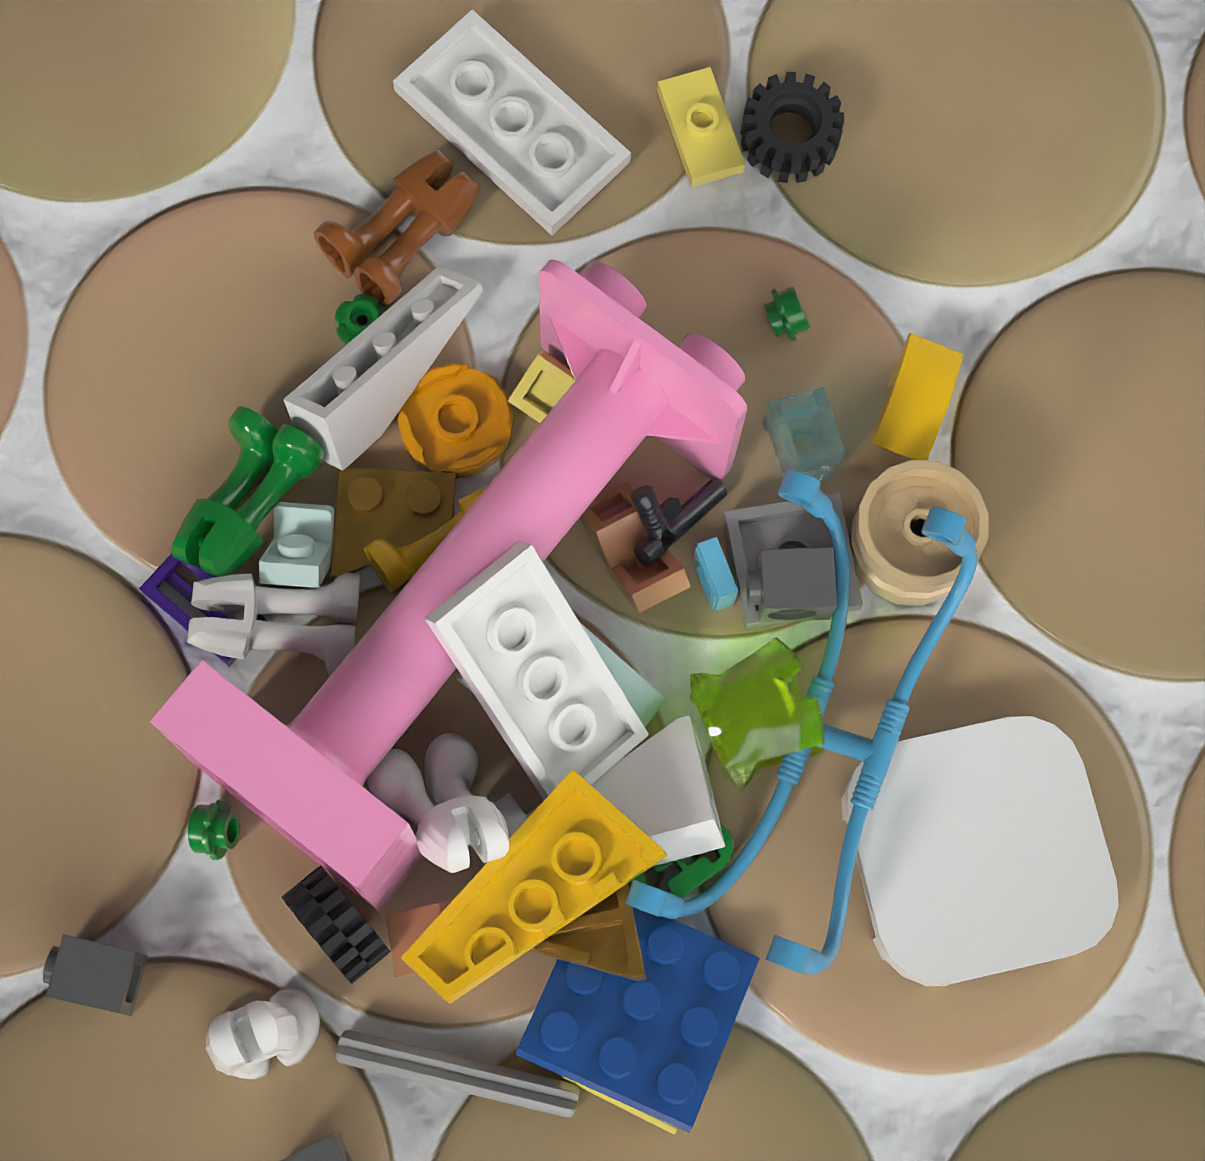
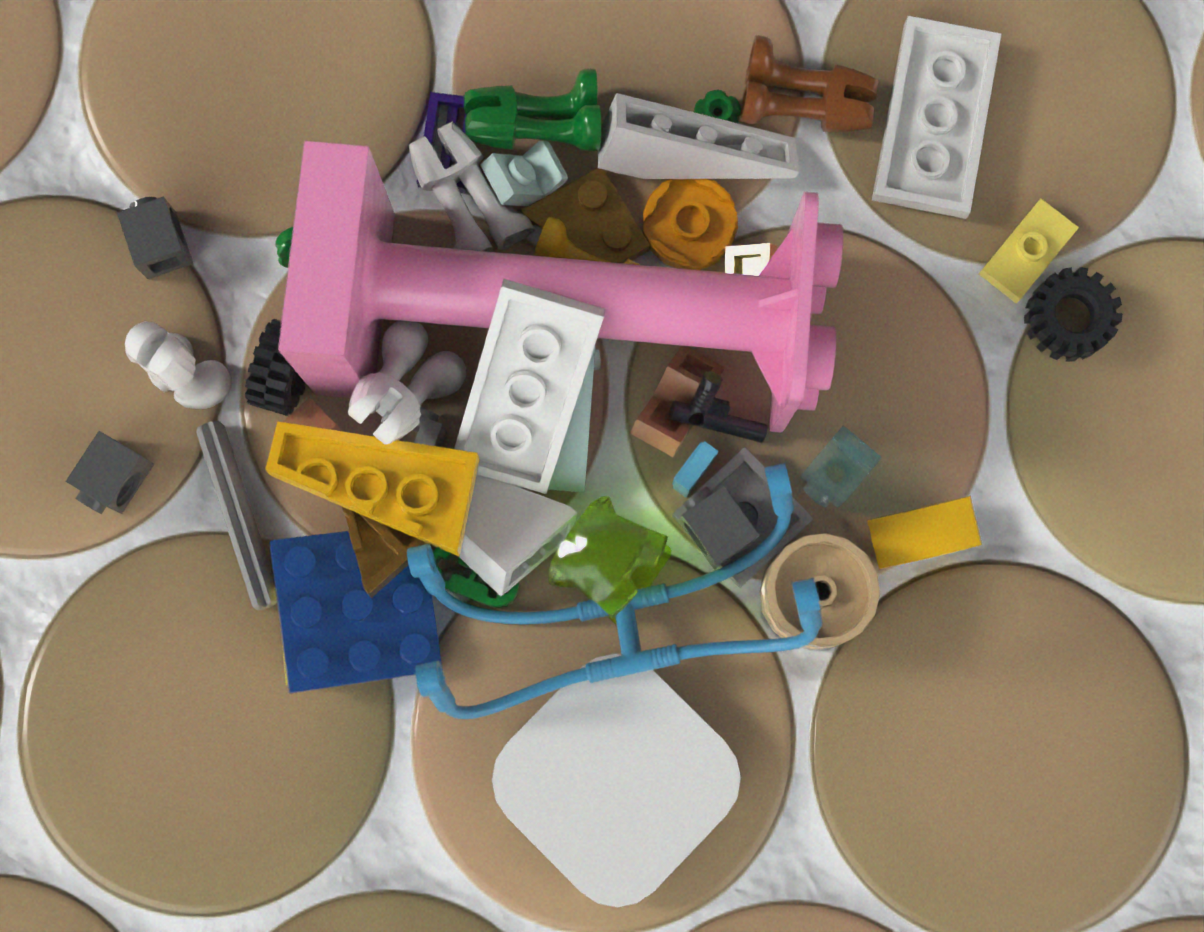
camera: 60 degrees right, 5 degrees up
green plate [764,286,811,341] -> none

